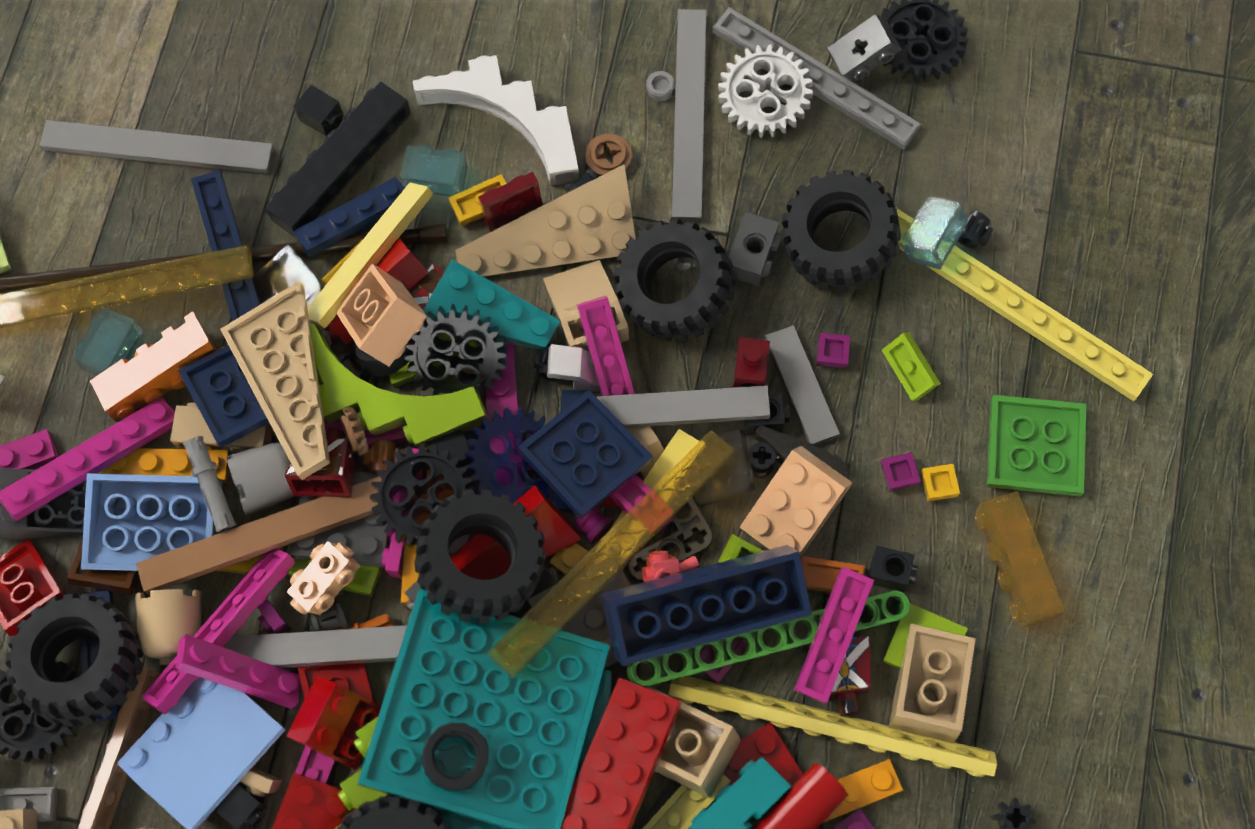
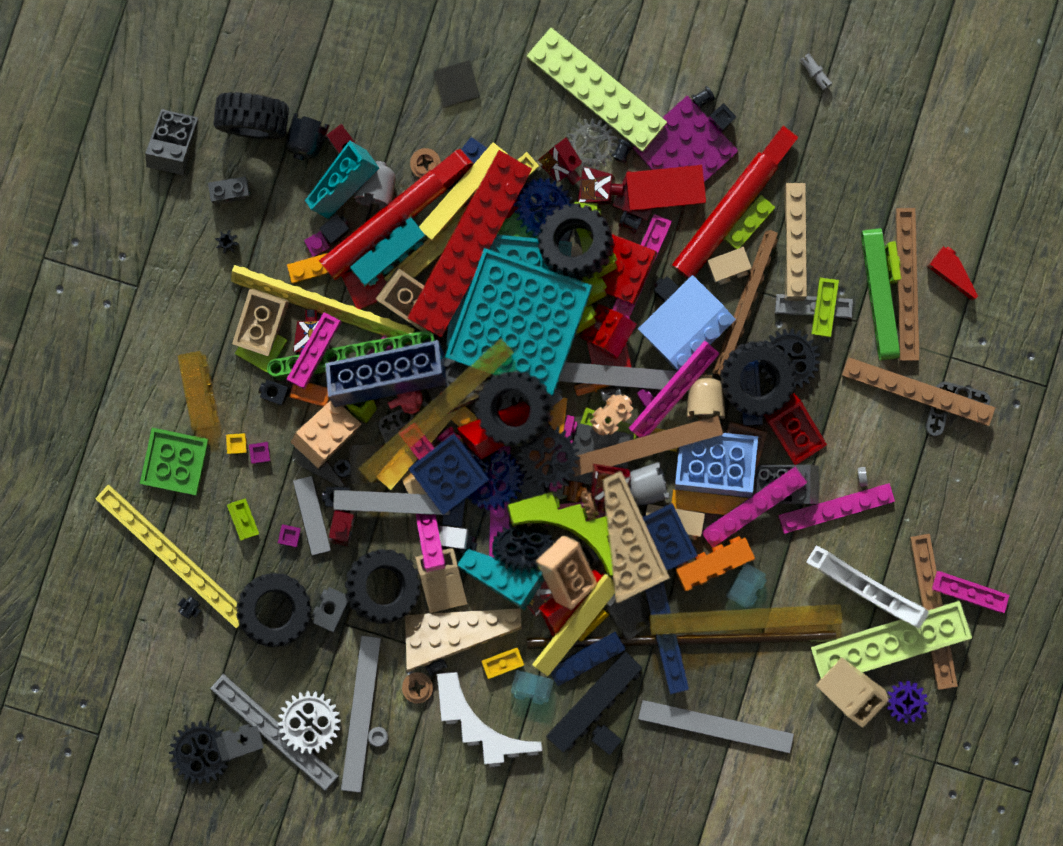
camera: 175 degrees left, 15 degrees up
dark pink plate [175,634,300,709] -> none
light grey pin [183,436,236,533] -> none
tan plate [239,767,282,797] -> none
black tyre [422,722,489,791] -> none
dark red plate [478,172,543,233] -> none
clear light blue brick [901,196,968,270] -> none

